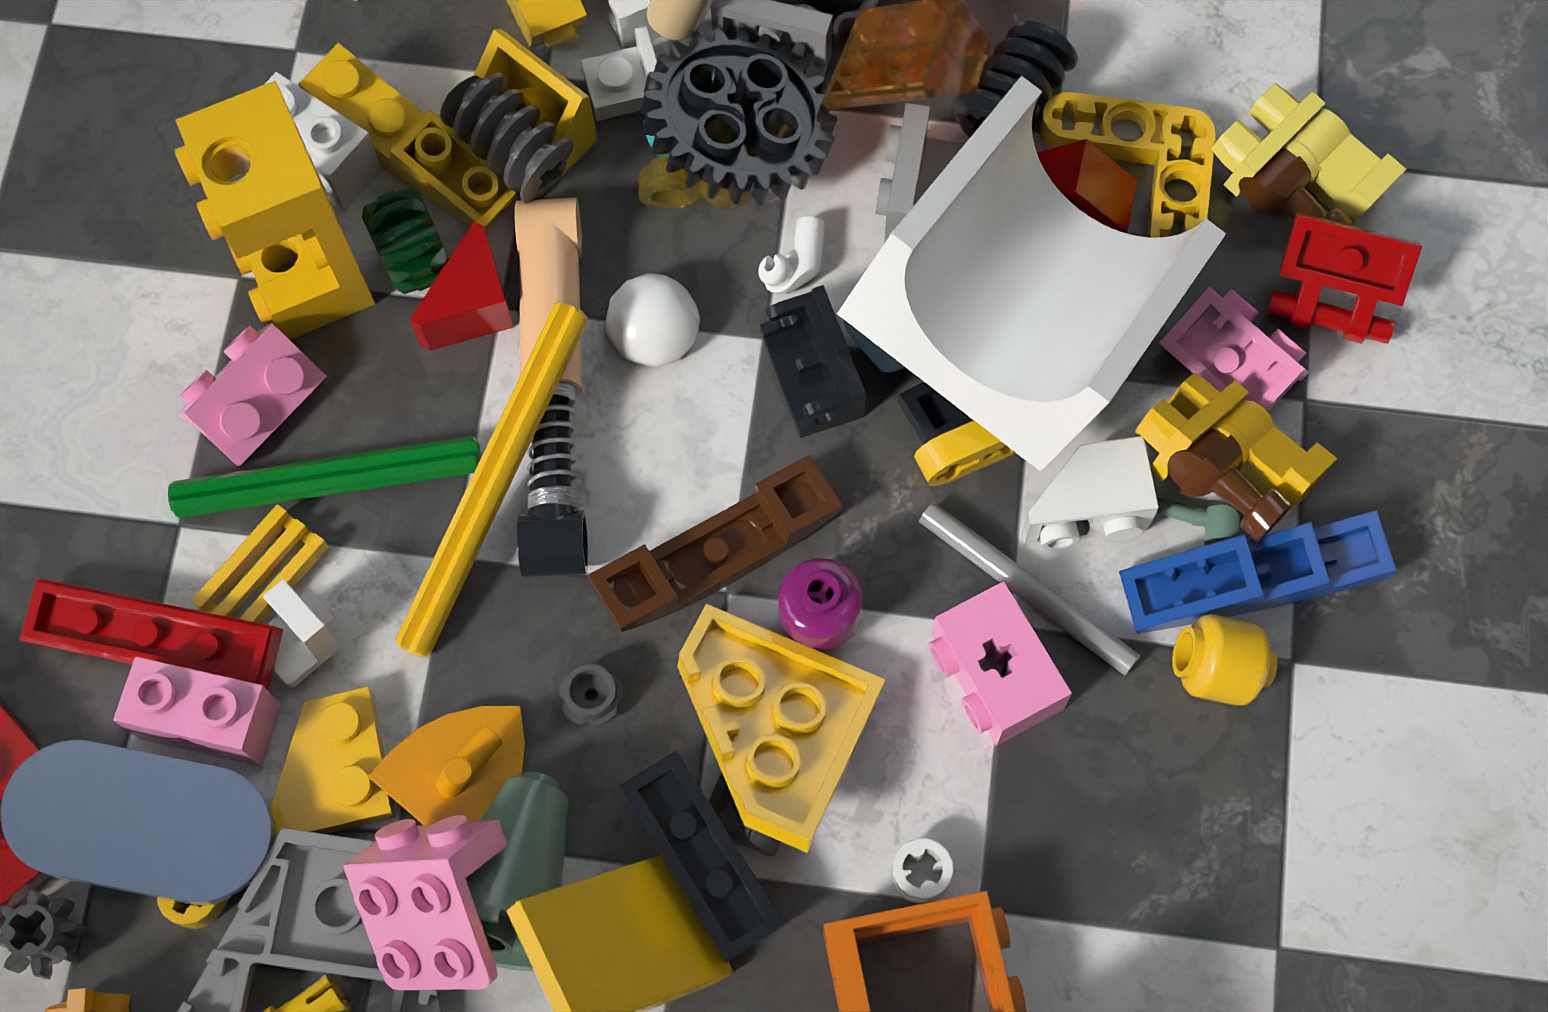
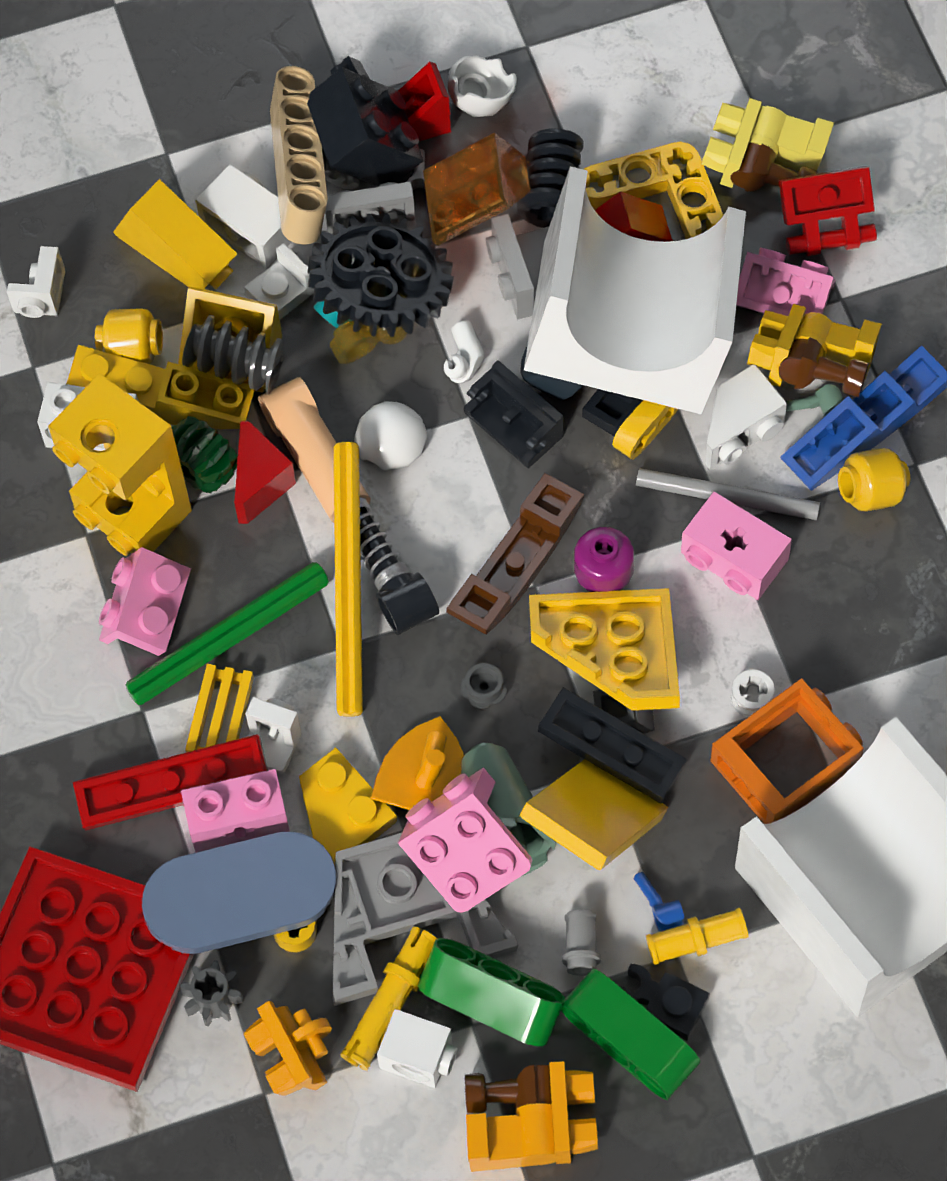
camera: 25 degrees left, 5 degrees down
none -> yellow head [95,309,163,364]

